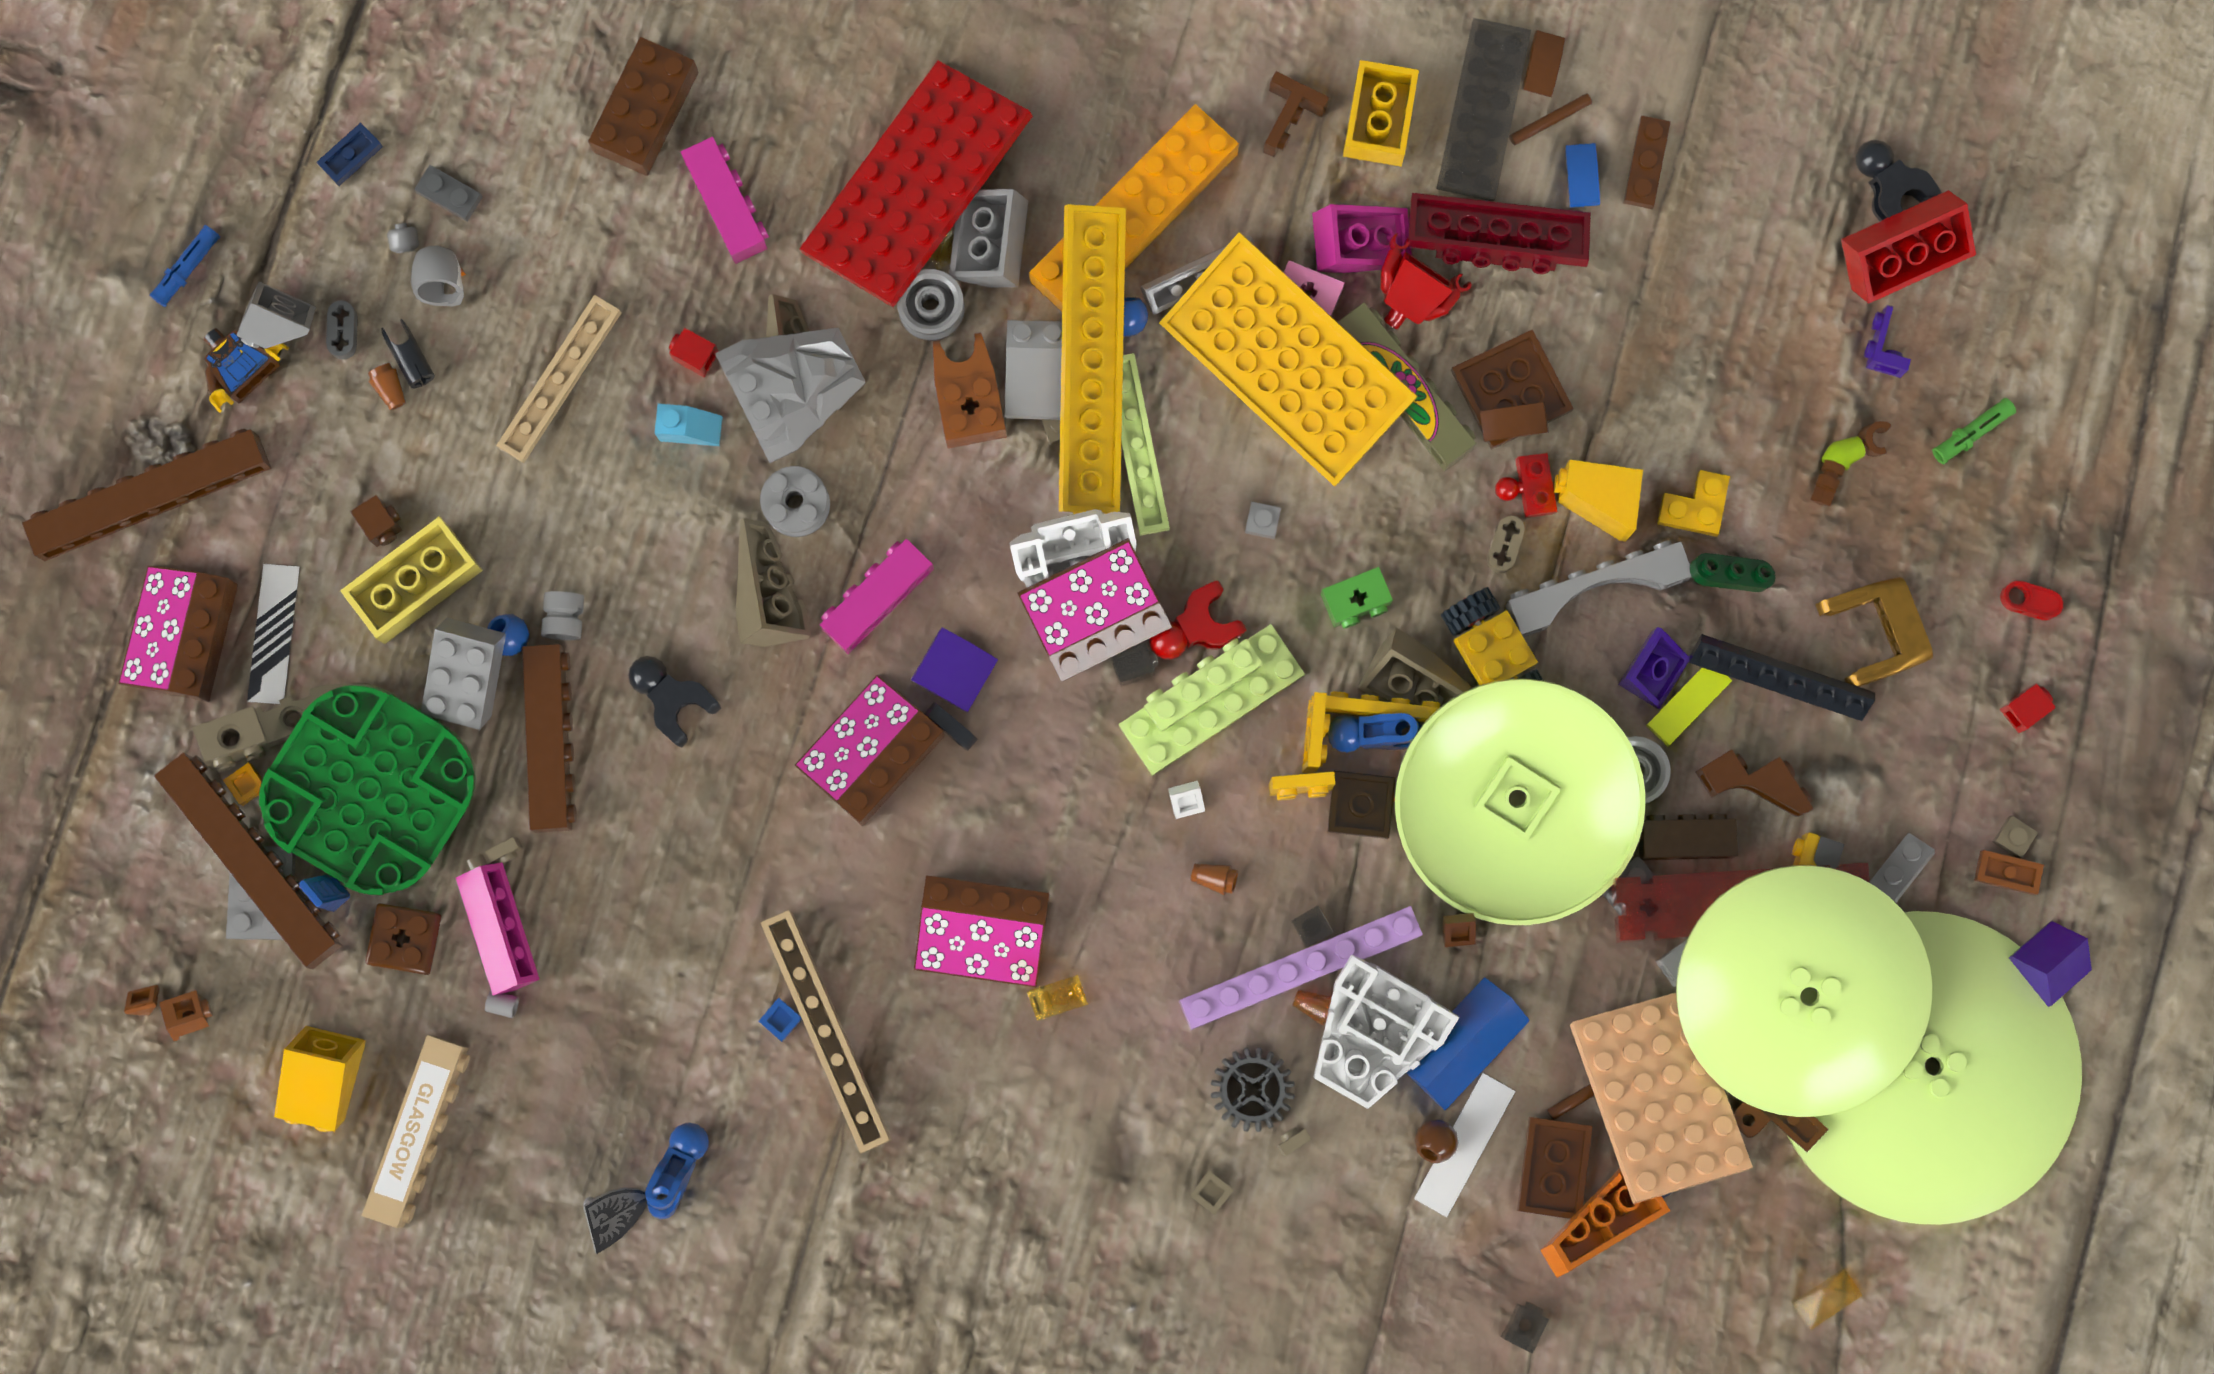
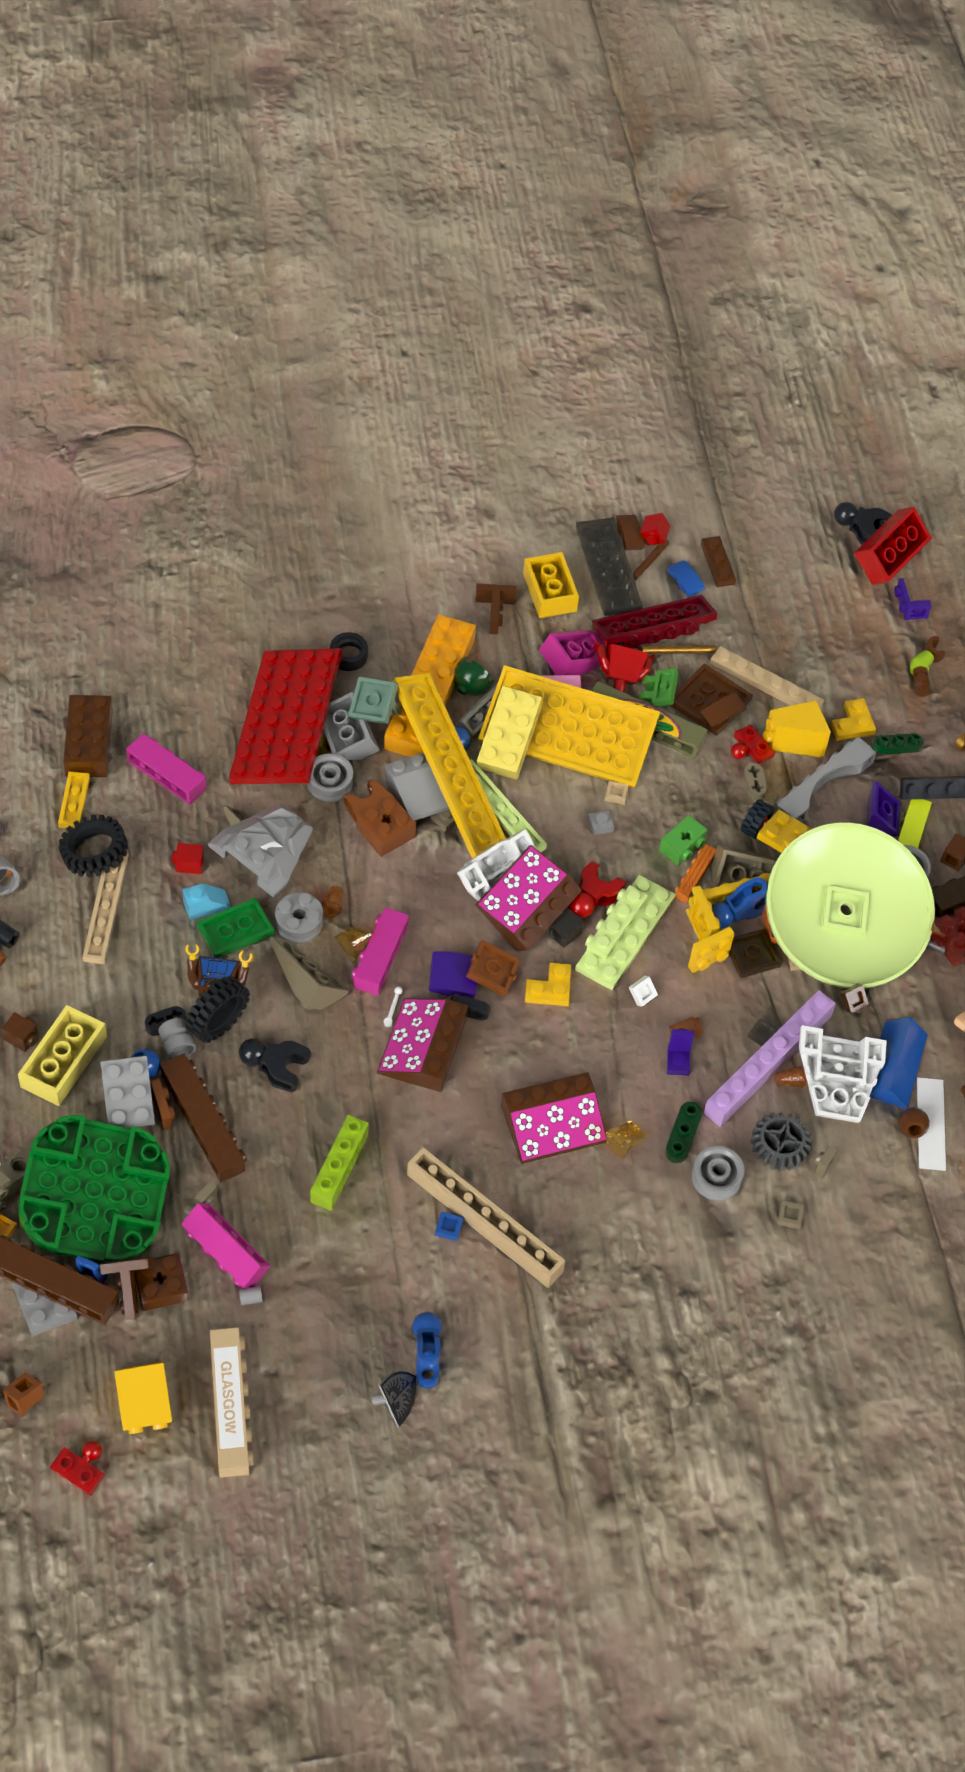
camera: 30 degrees left, 25 degrees down
none -> red plate [49,1441,105,1496]
none -> yellow plate [58,772,90,829]
none -> black tyre [59,815,128,877]
none -> bracket [100,1257,153,1320]
none -> black beam [145,1006,186,1036]
none -> dark orange plate [151,1079,175,1130]
none -> torso [186,944,254,998]
none -> black tyre [186,976,250,1043]
none -> green plate [196,898,274,958]
none -> lime brick [310,1115,369,1211]
none -> clear orange cone [321,886,343,918]
none -> black tyre [330,632,368,671]
none -> clear yellow slope [335,927,372,962]
none -> sand green bracket [348,677,402,724]
none -> white hinge [384,986,403,1027]
none -> dark green cylinder [454,657,494,696]
none -> dark orange plate [466,940,520,997]
none -> light yellow brick [477,686,542,780]
none -> yellow plate [525,963,571,1006]
none -> tan tile [604,780,629,805]
none -> bright green plate [639,668,679,707]
none -> red brick [640,513,670,546]
none -> pearl gold bar [640,645,717,654]
none -> dark green plate [665,1102,702,1163]
none -> dark purple bracket [667,1028,694,1076]
none -> orange piece [674,844,716,904]
none -> light grey wheel [692,1146,744,1201]
none -> tan plate [710,646,825,710]

